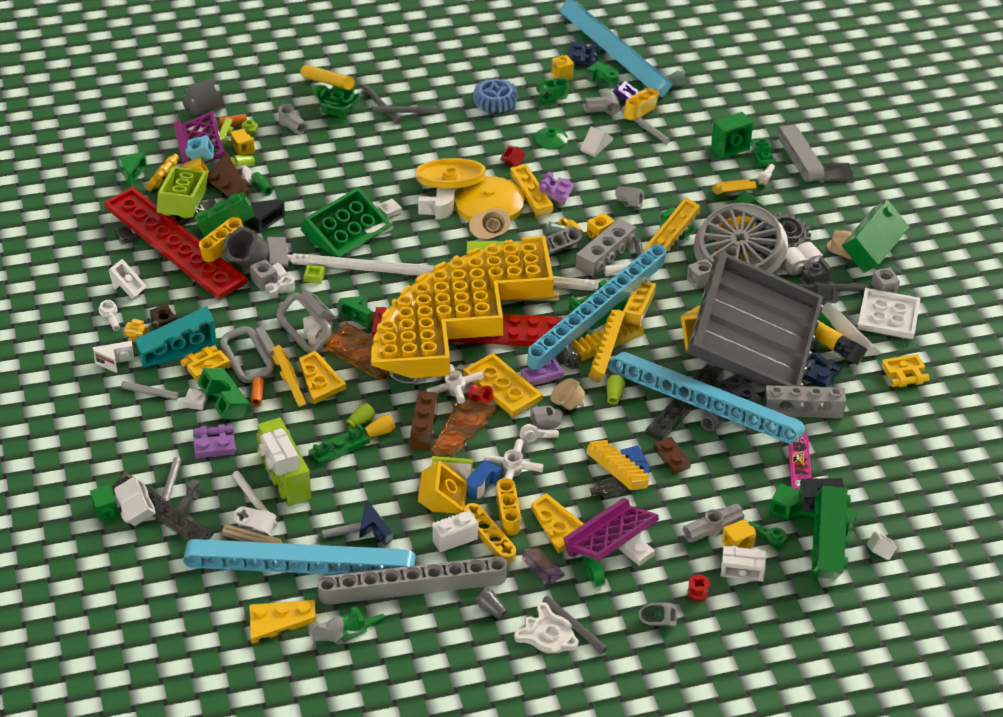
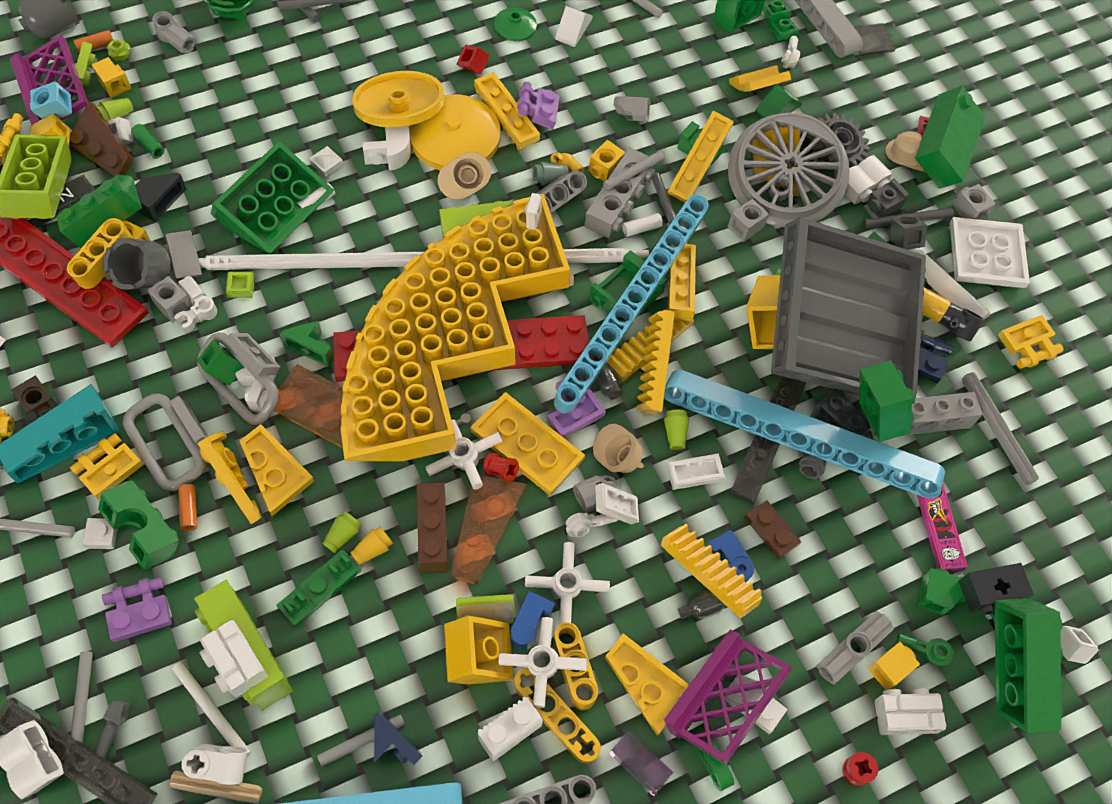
camera: 15 degrees left, 20 degrees up
none -> green brick [197,340,244,386]
none -> white bar [499,617,588,708]
none -> white tile [524,193,541,230]
none -> white plate [595,483,639,525]
none -> light grey bar [603,150,665,191]
none -> white plate [666,454,725,490]
none -> green brick [859,361,915,442]
none -> light grey axle [962,372,1039,485]

